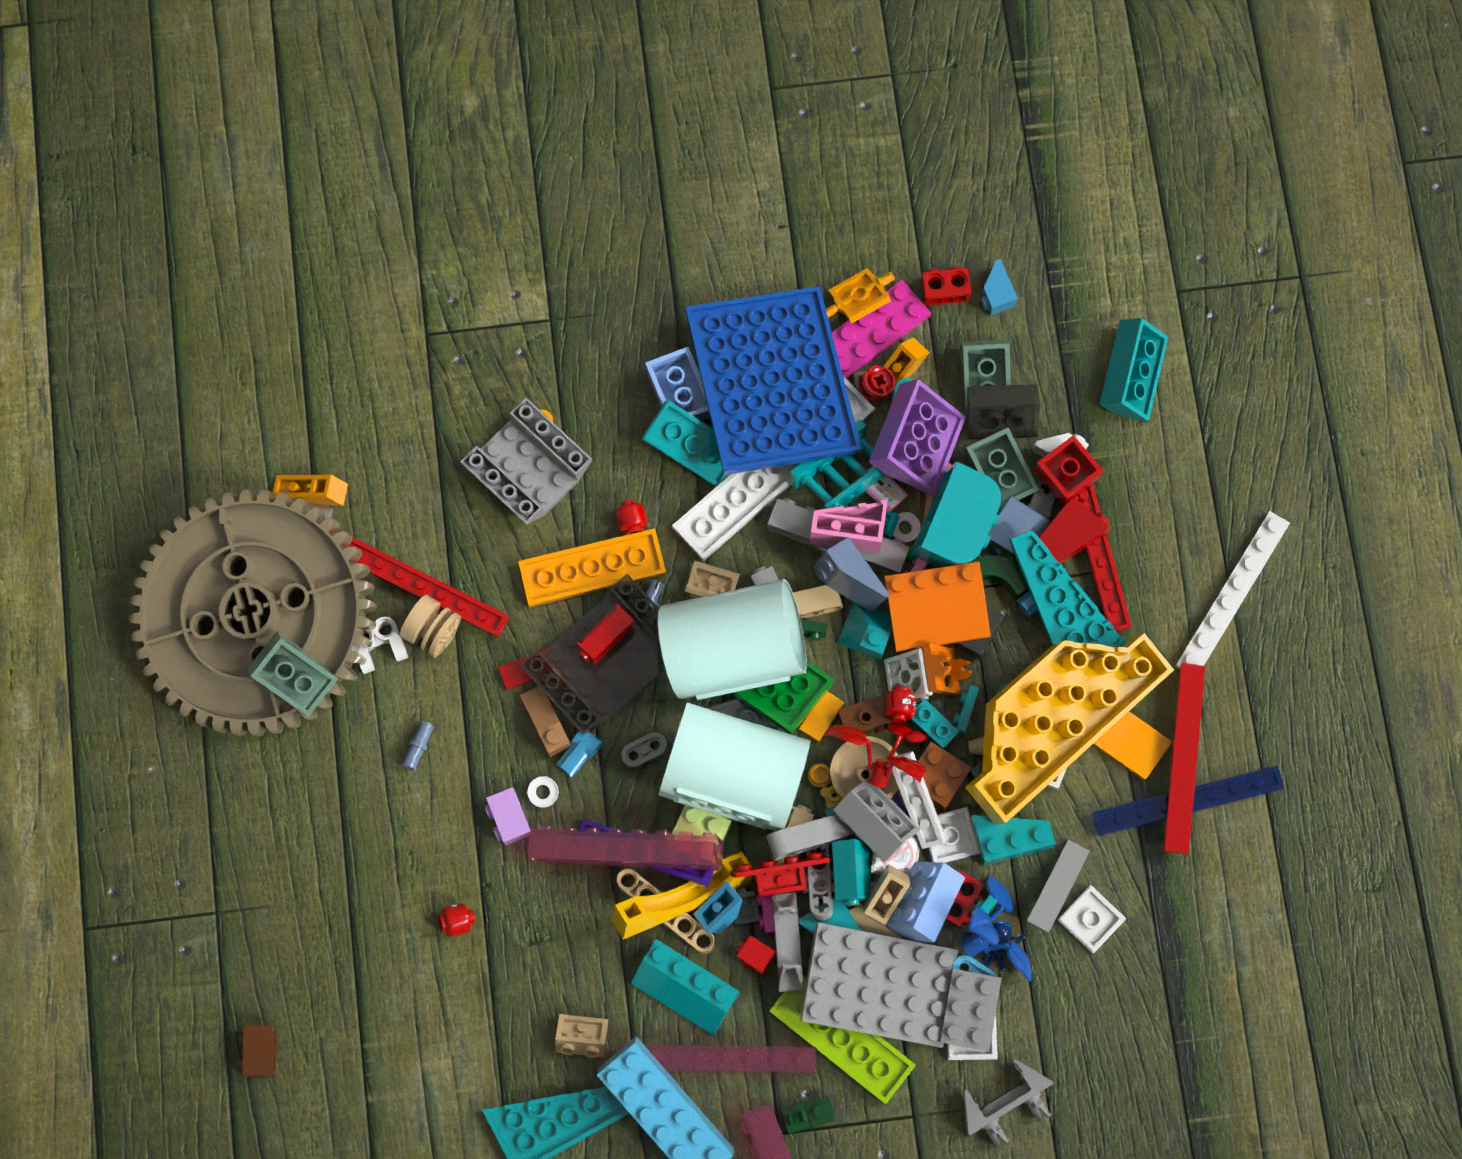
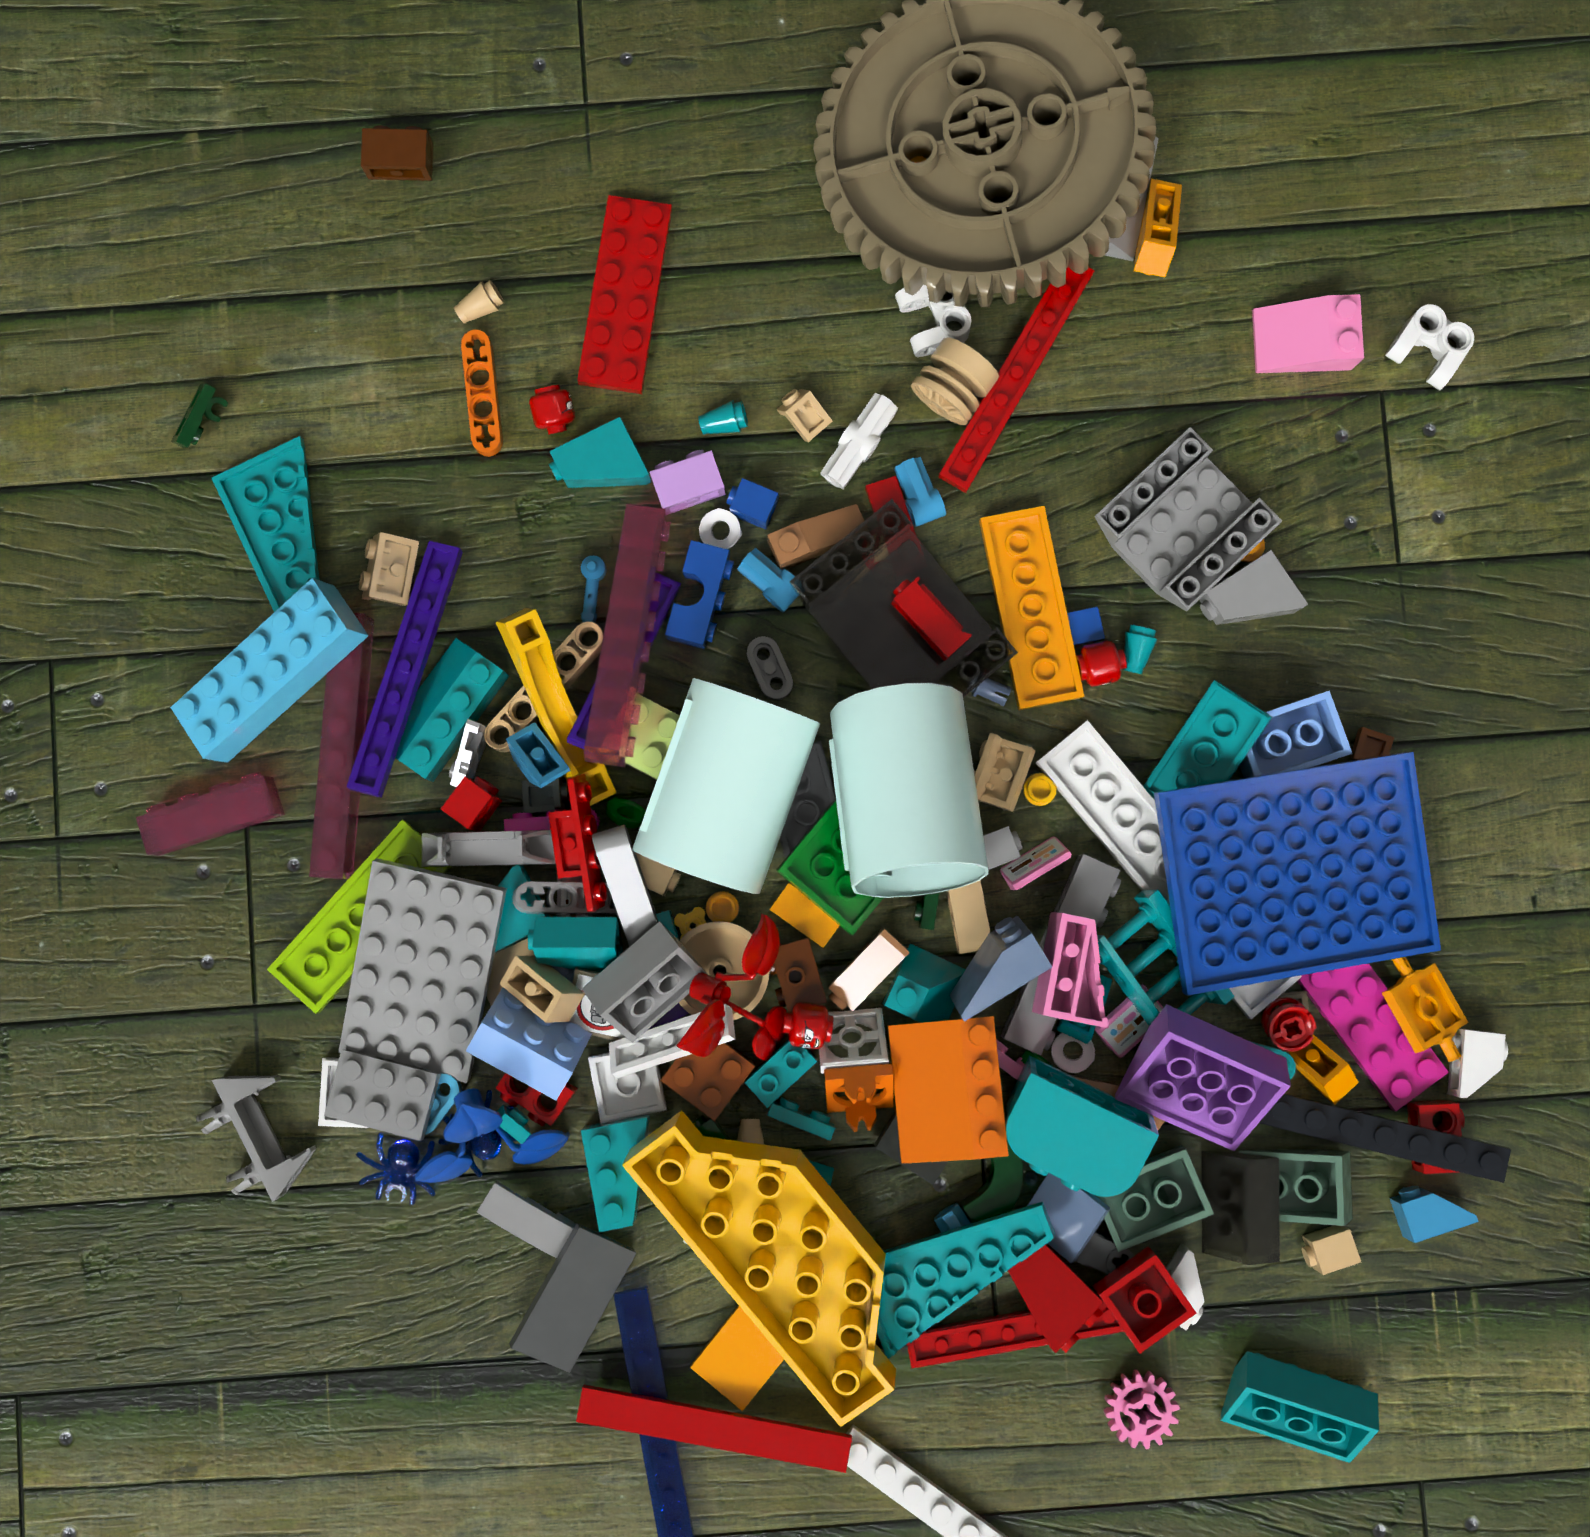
camera: 90 degrees right, 10 degrees up
sand green slope [248,631,338,716] -> none
sand blue pin [401,721,434,771] -> none
dark green plate [781,1096,836,1134] -> none
white tile [1057,885,1126,954] -> none
none -> dark purple plate [346,541,463,798]
none -> clear blue animal [356,1132,436,1206]
none -> light grey wing [449,719,487,787]
none -> tan cone [454,280,504,324]
none -> orange beam [461,330,503,457]
none -> dark grey tile [509,1223,636,1373]
none -> teal slope [549,417,651,488]
none -> red plate [577,195,672,394]
none -> dark azure piece [581,555,607,622]
none -> green piece [606,797,646,829]
none -> blue arch [665,540,734,650]
none -> teal cone [698,400,748,435]
none -> blue brick [727,478,779,530]
none -> tan bracket [777,389,833,442]
none -> white piece [821,393,898,490]
none -> slope [828,928,910,1011]
none -> dark azure piece [894,457,946,527]
none -> slope [1000,837,1072,890]
none -> yellow plate [1023,773,1057,806]
none -> blue tile [1067,607,1105,646]
none -> bright pink gear [1103,1370,1180,1449]
none -> teal cone [1123,625,1157,674]
none -> light grey slope [1199,550,1308,625]
none -> bright pink slope [1252,294,1364,373]
none -> black plate [1259,1094,1511,1183]
none -> tan brick [1302,1225,1361,1275]
none -> dark orange plate [1349,727,1394,760]
none -> white piece [1385,304,1474,391]
none -> white slope [1447,1028,1508,1098]

